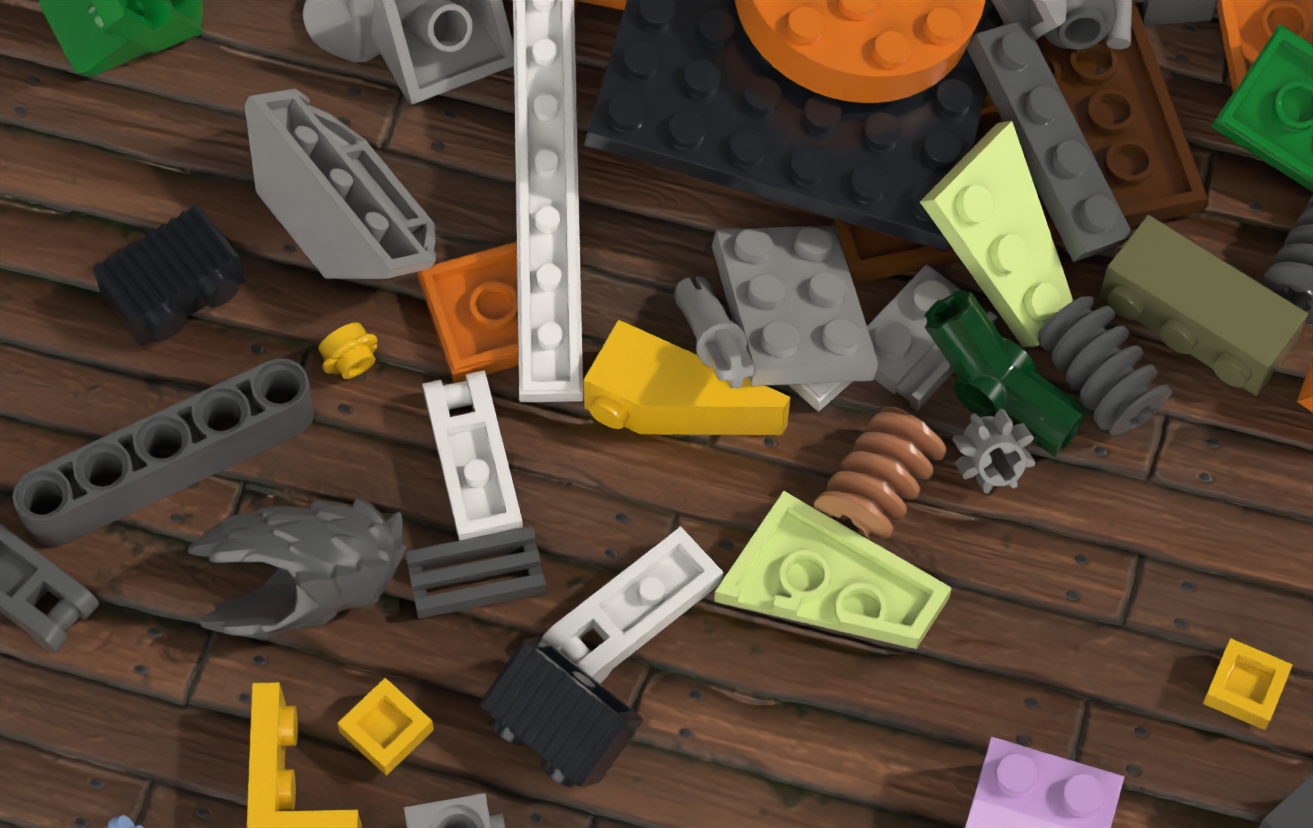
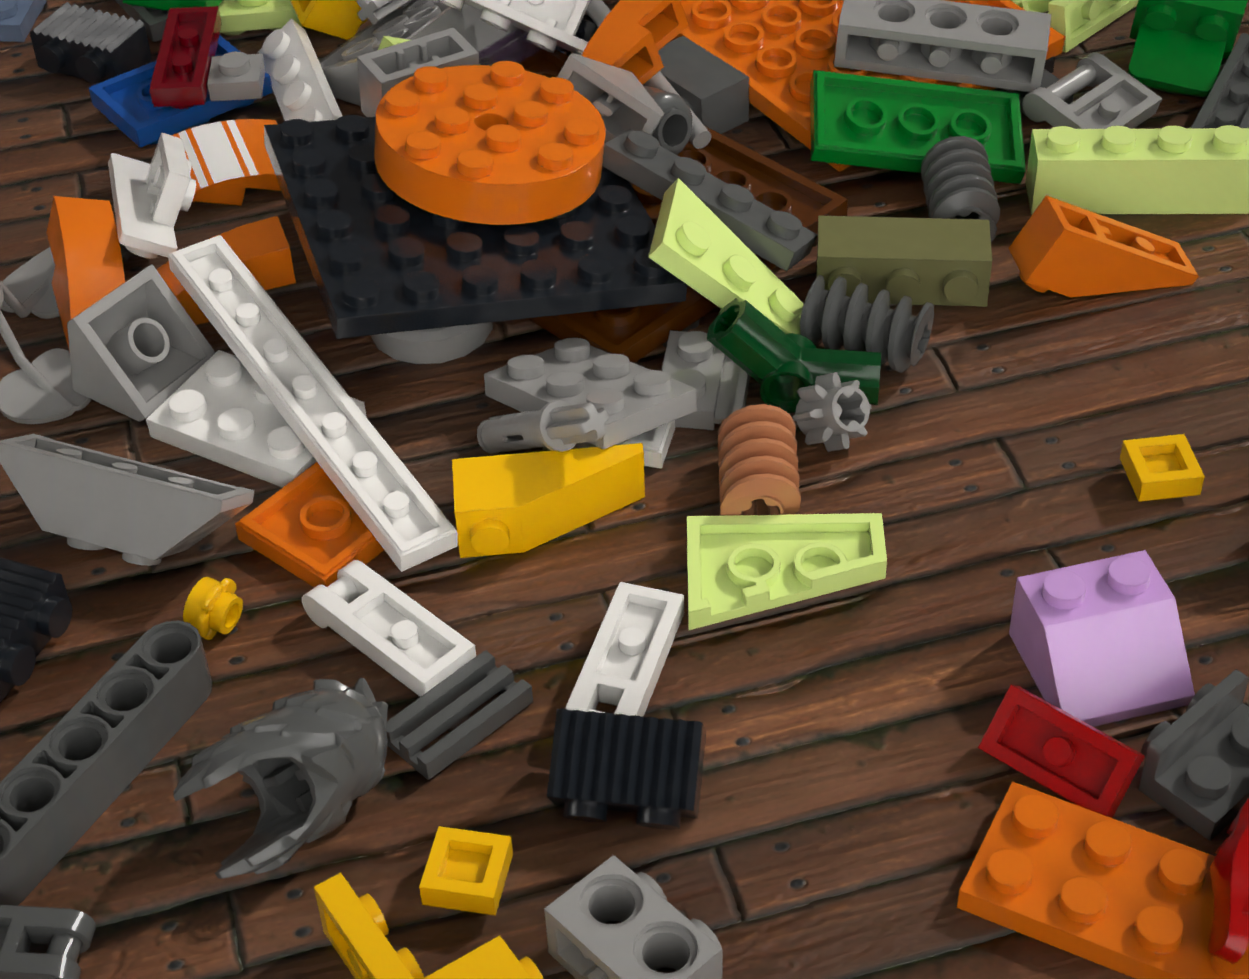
camera: 30 degrees left, 20 degrees down
none -> white plate [146,350,367,488]

